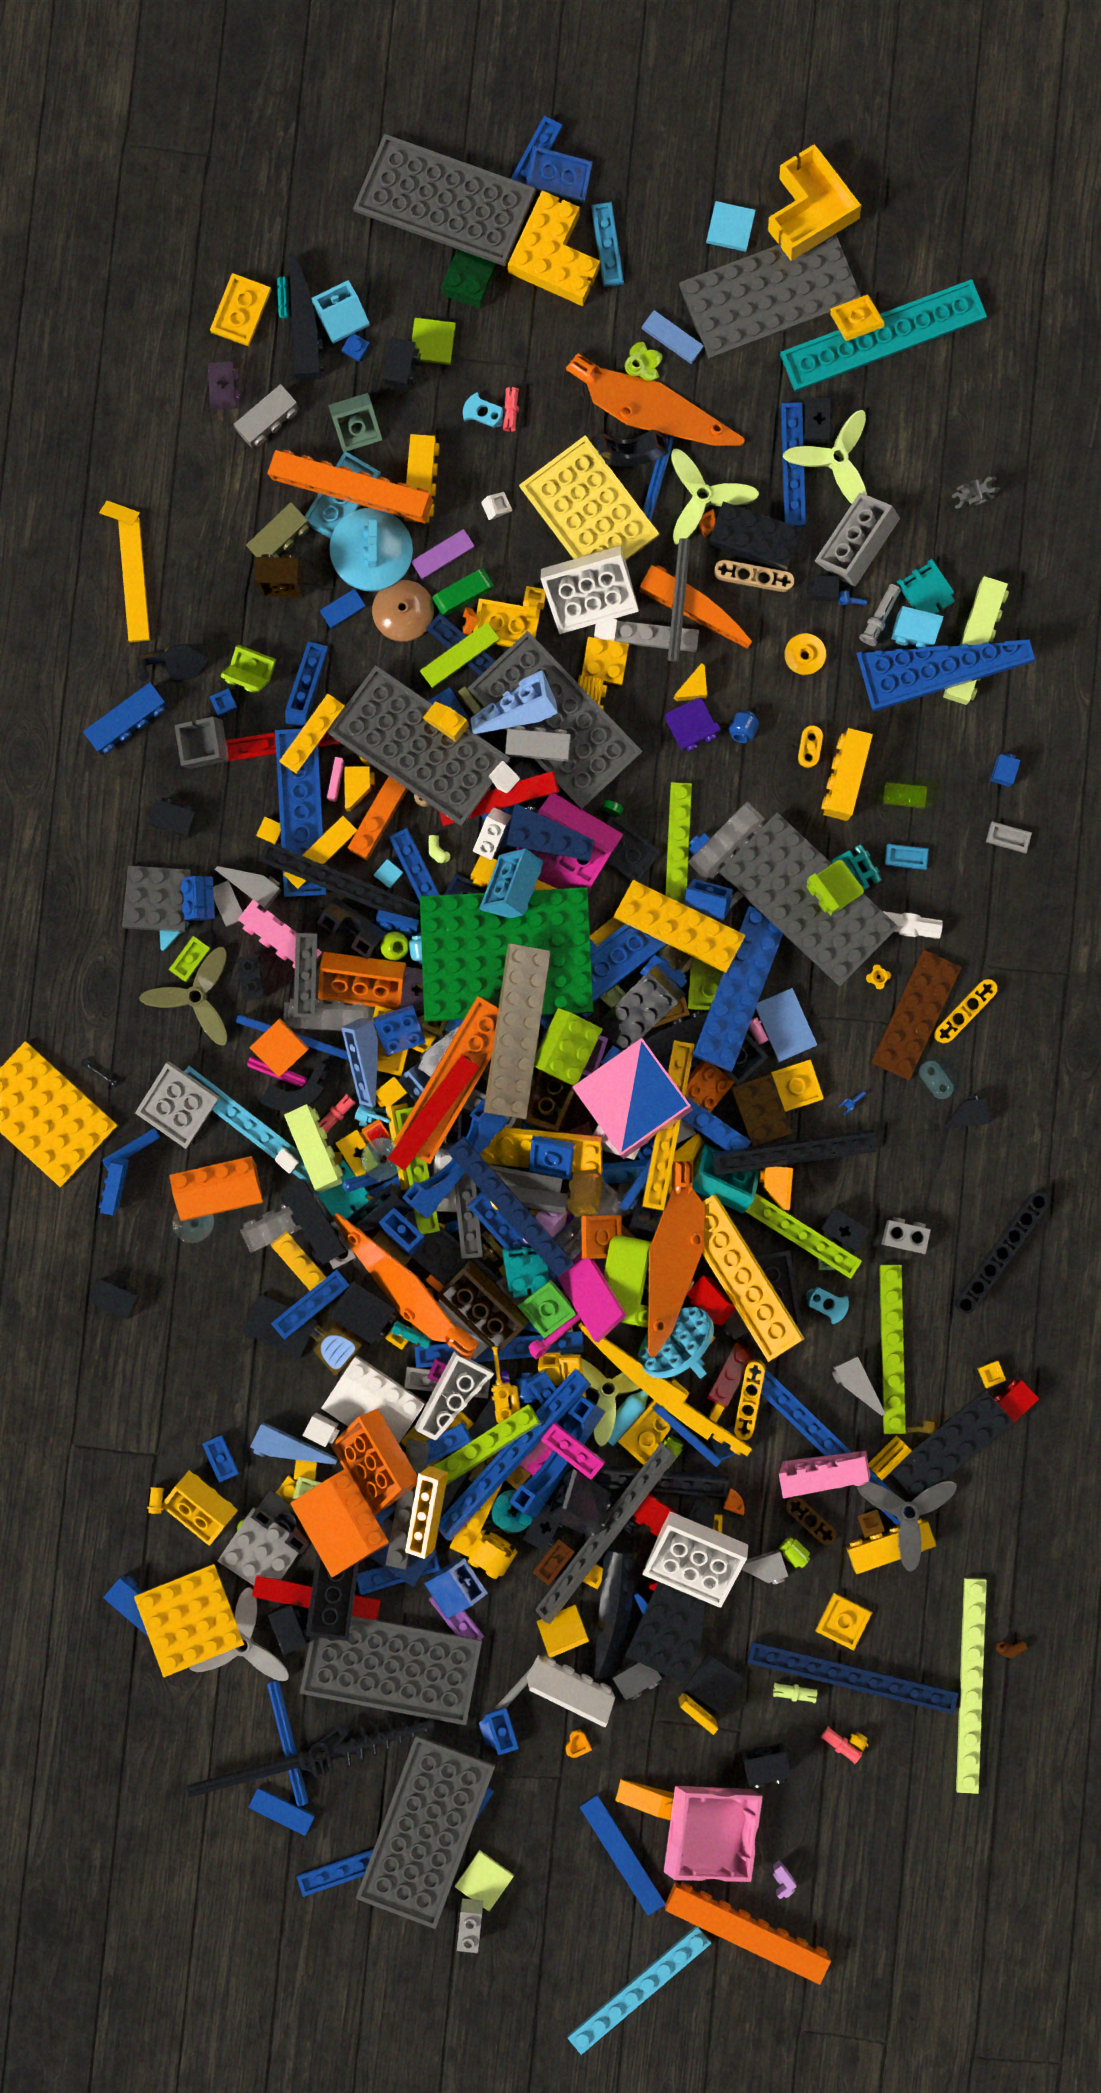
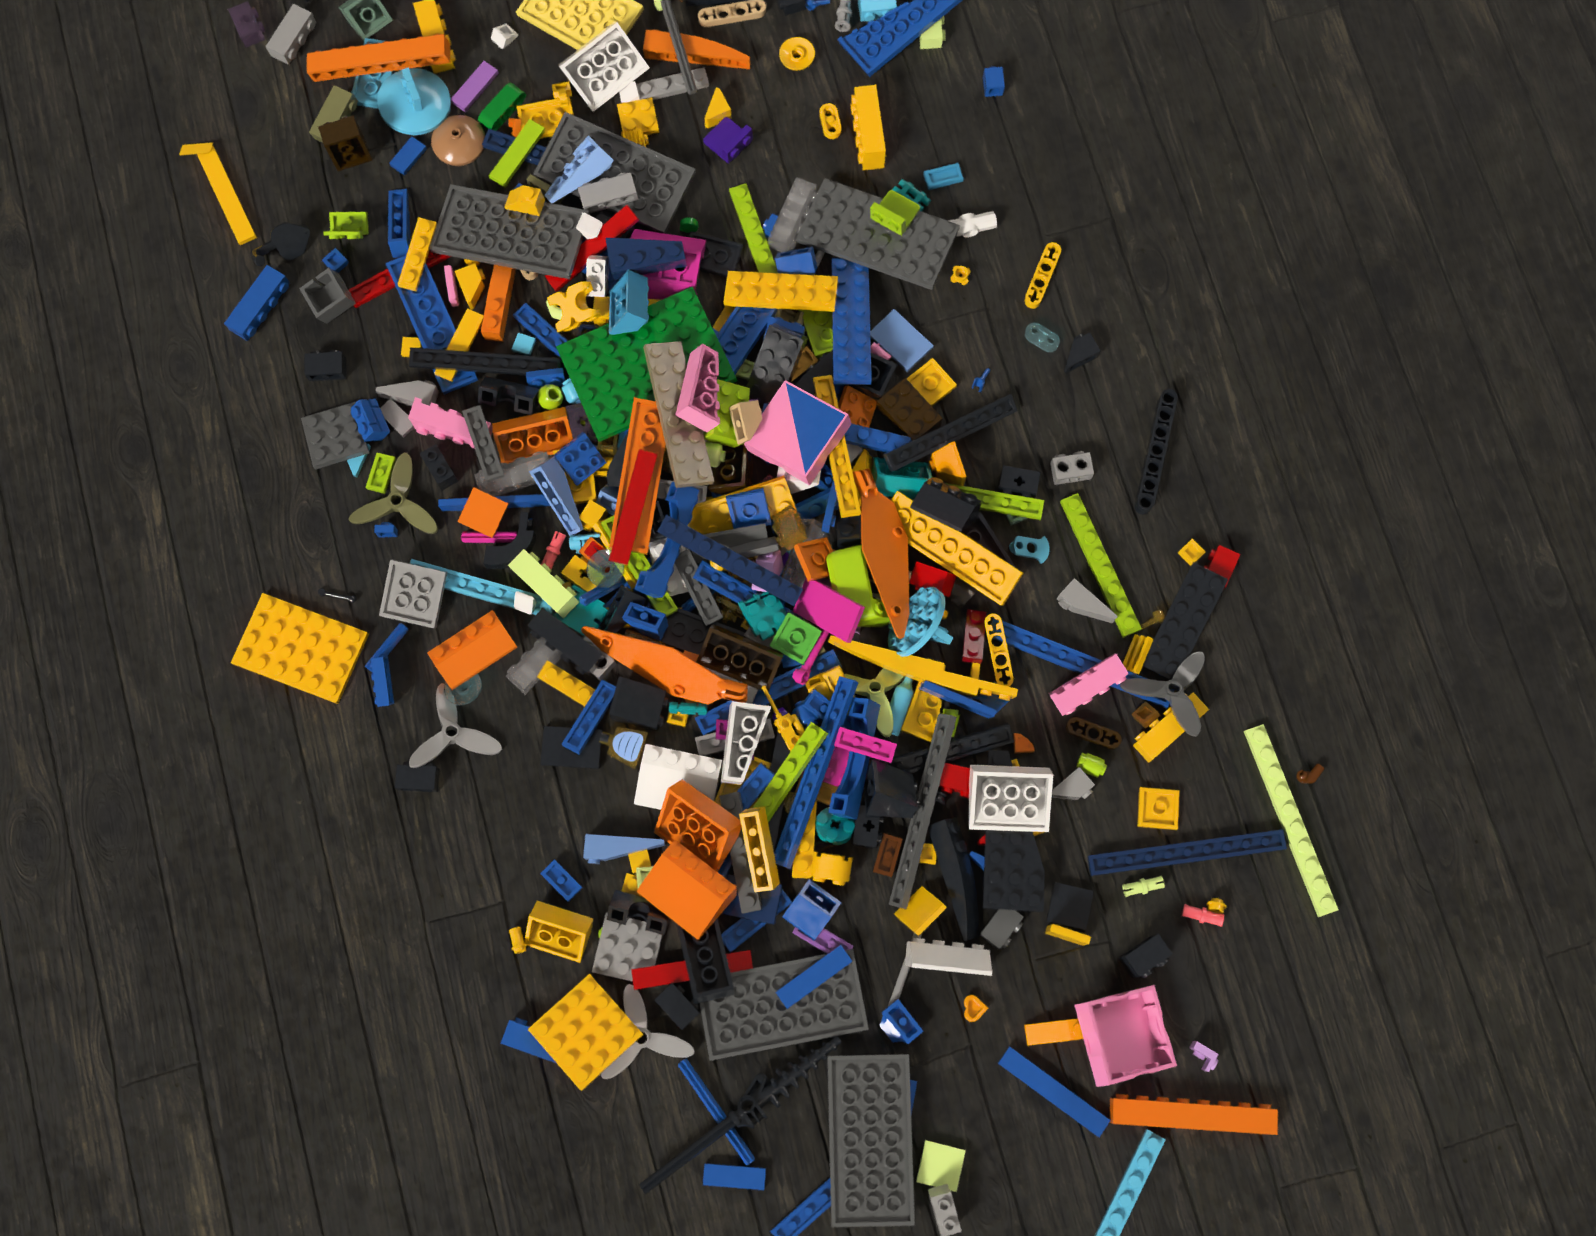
camera: 20 degrees left, 10 degrees down
white brick [303,1413,339,1447] -> none
blue head [729,711,759,743] -> none
reddish brown plate [871,950,961,1081] -> none
clear neon green plate [883,782,927,809] -> none
light grey tile [986,821,1032,853] -> none
none -> blue plate [374,522,398,537]
none -> light grey piece [409,683,502,768]
none -> yellow piece [547,281,601,332]
none -> bright pink wedge [676,344,720,432]
none -> yellowish green head [705,441,726,467]
none -> tan slope [729,400,762,445]
none -> blue tile [775,945,853,1009]
none -> black slope [910,477,982,532]

